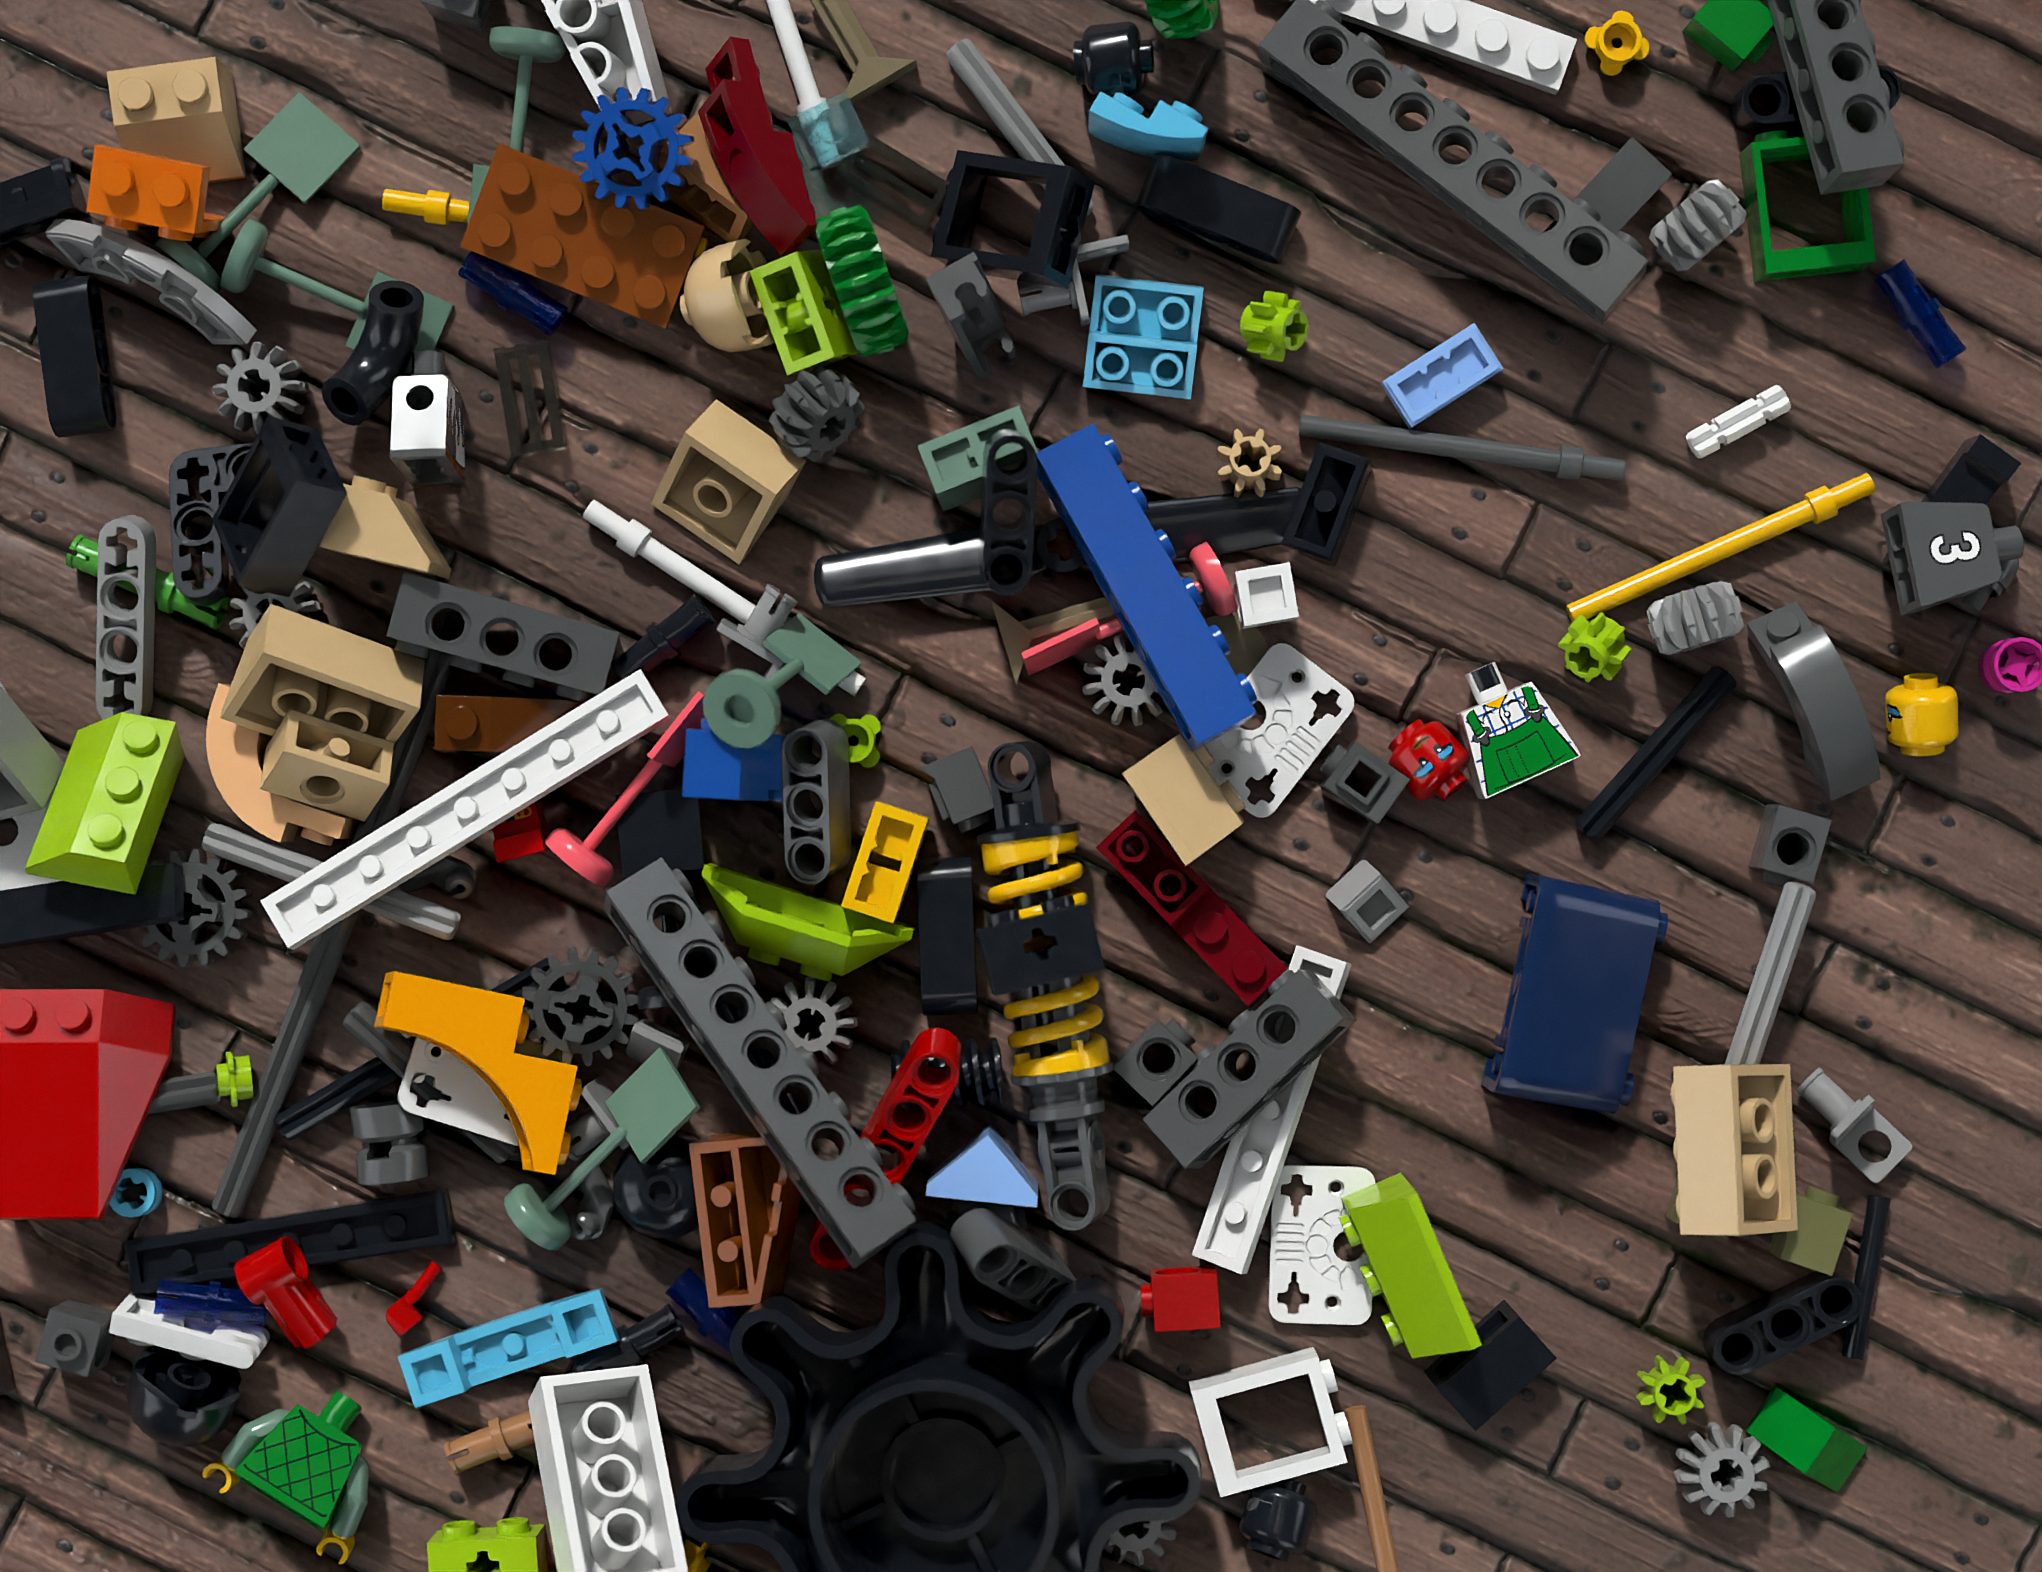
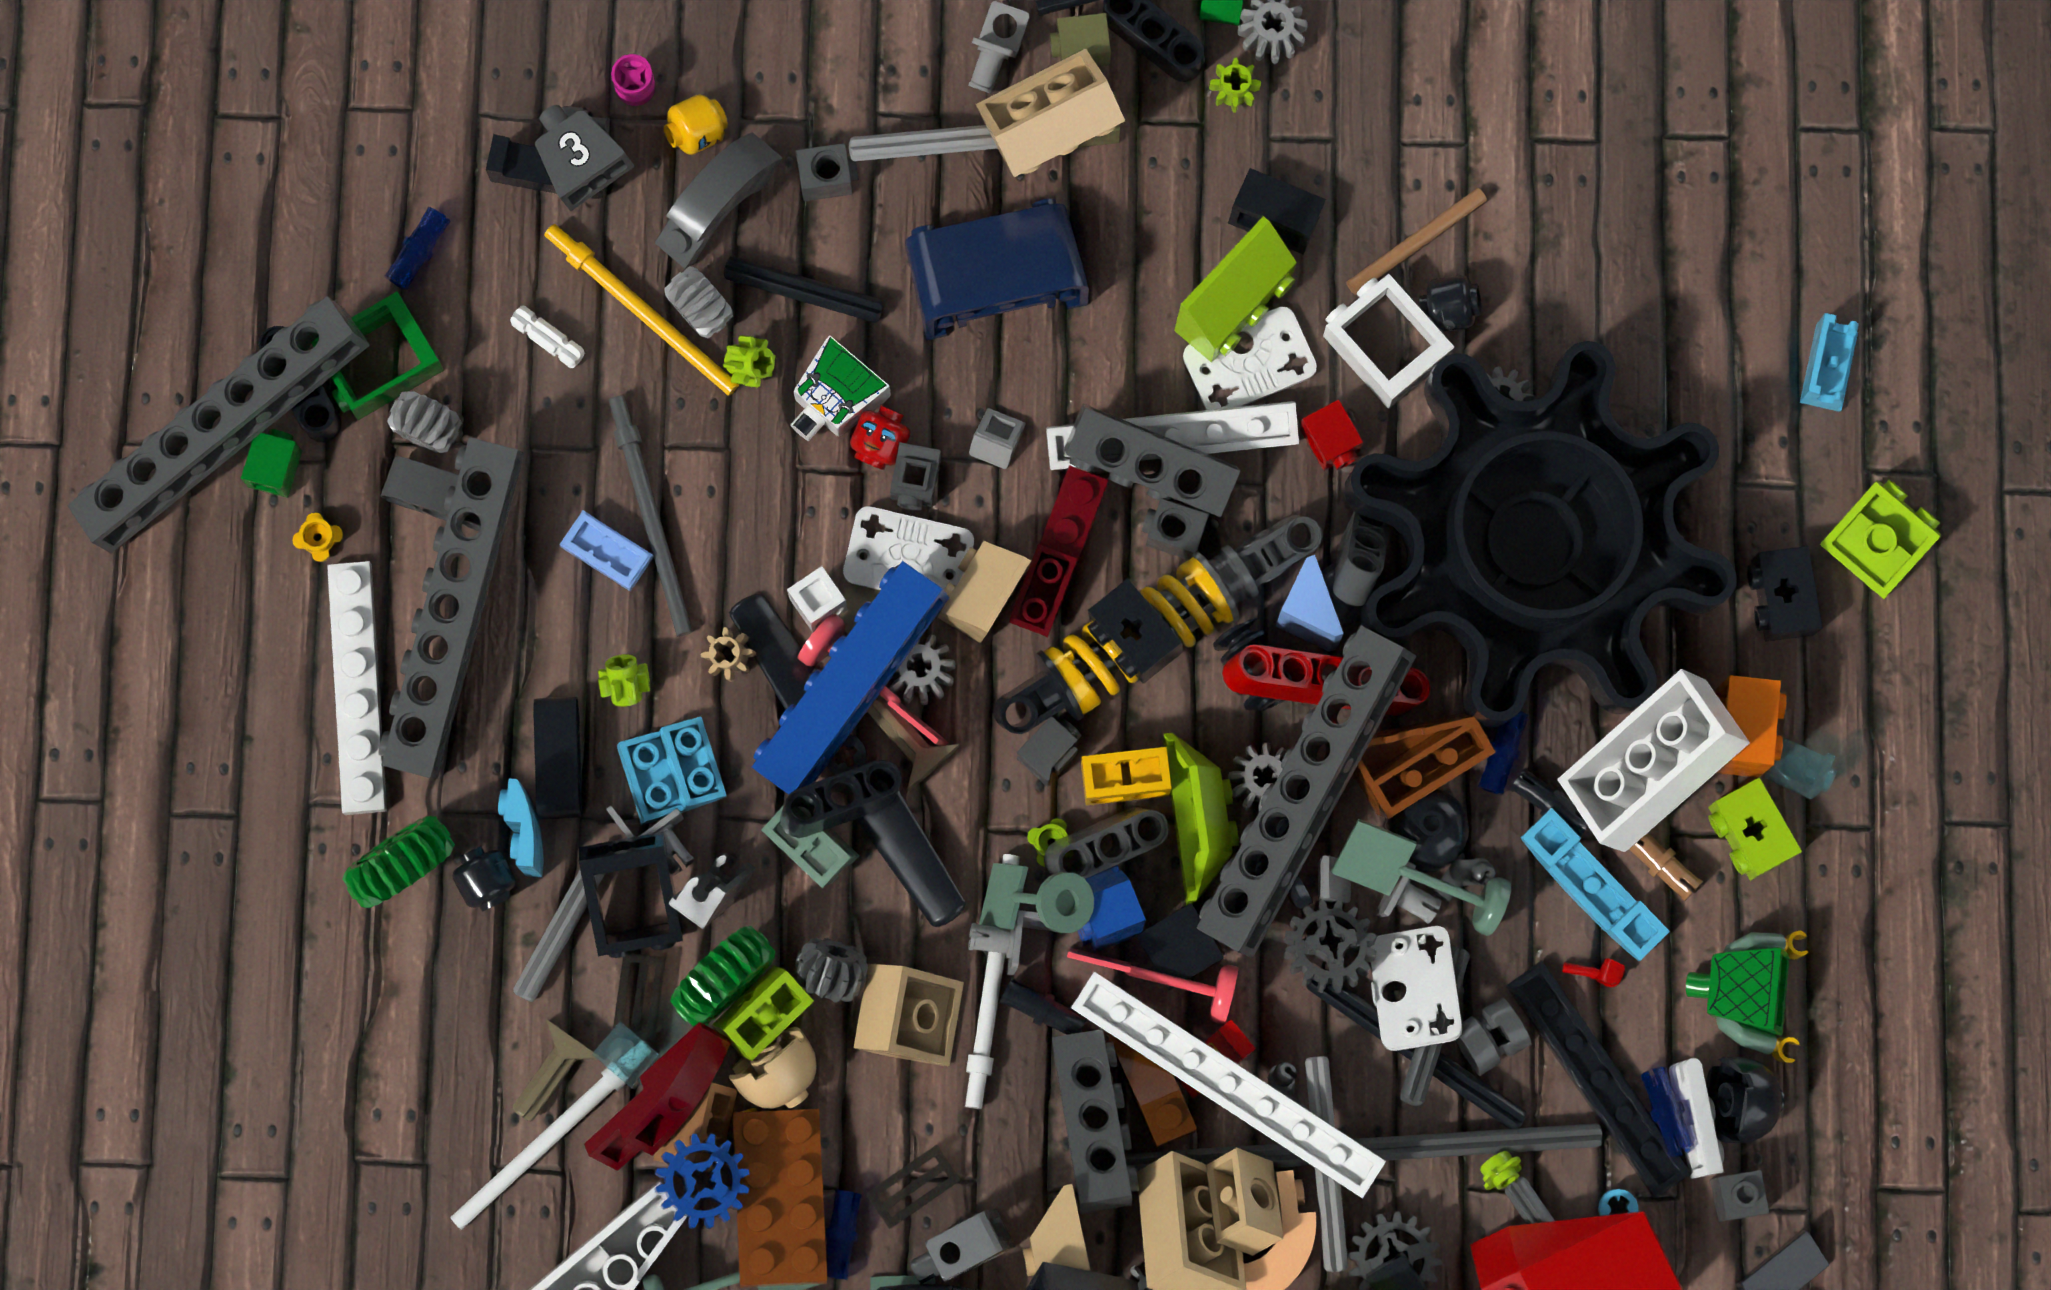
camera: 120 degrees left, 10 degrees down
red piece [234,1236,338,1349] -> none
light orange arch [374,971,582,1175] -> none
black beam [917,856,978,1016] -> none
black slope [1281,442,1373,566] -> none

